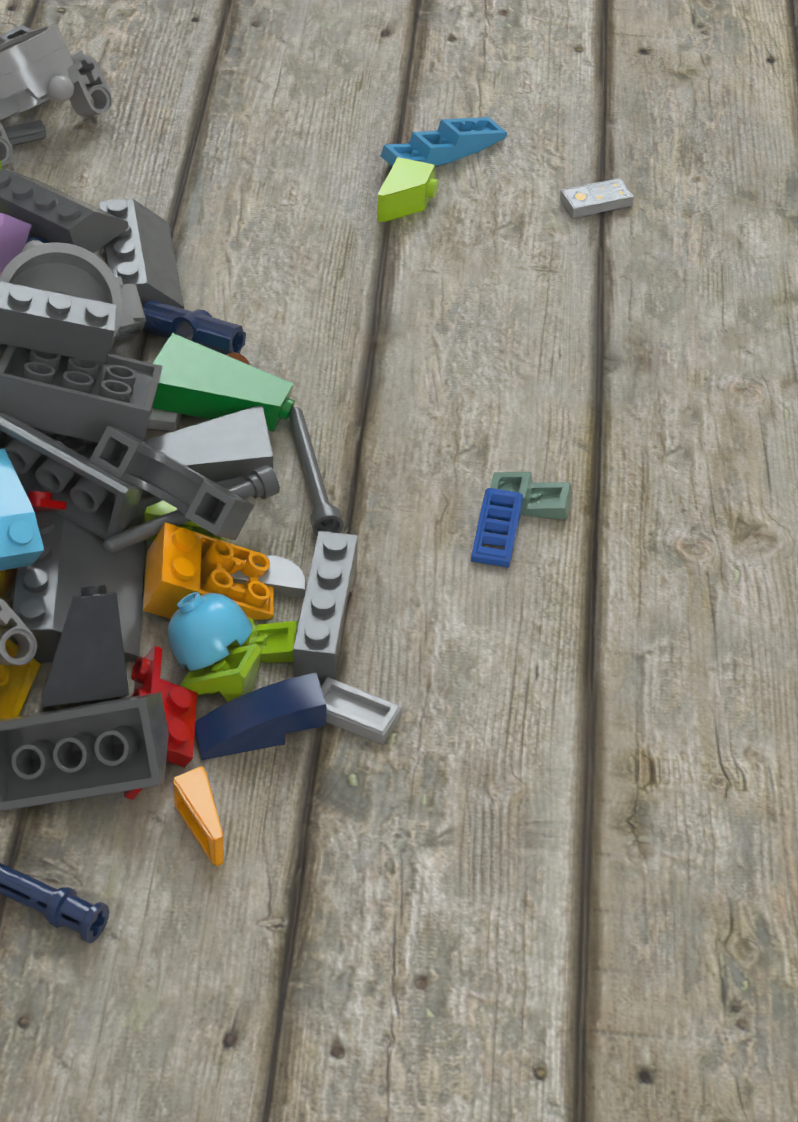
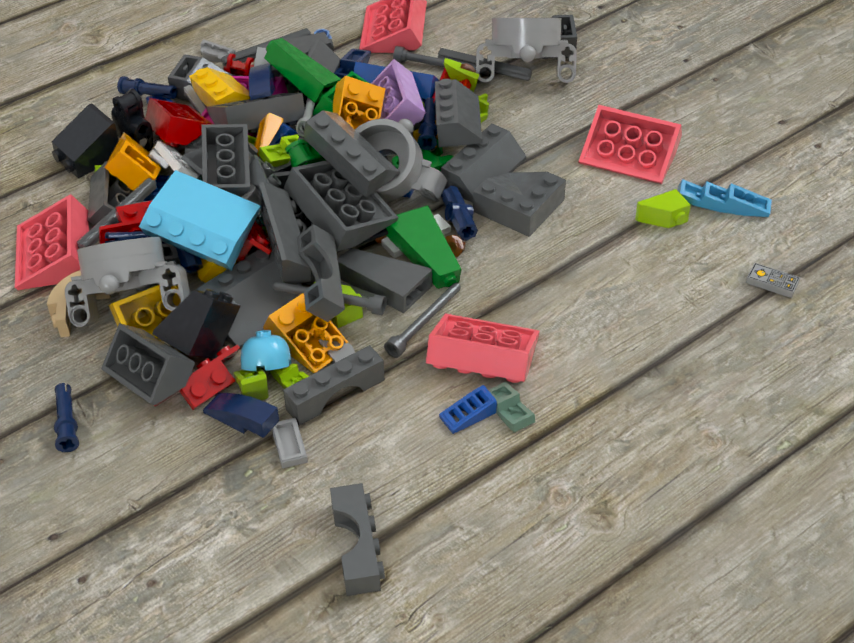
camera: 50 degrees right, 0 degrees up
light orange slope [173,766,224,867] -> none
none -> dark grey arch [330,483,385,596]
none -> coral slope [426,314,540,383]
none -> dark grey slope [473,172,566,237]
none -> coral slope [578,105,682,184]

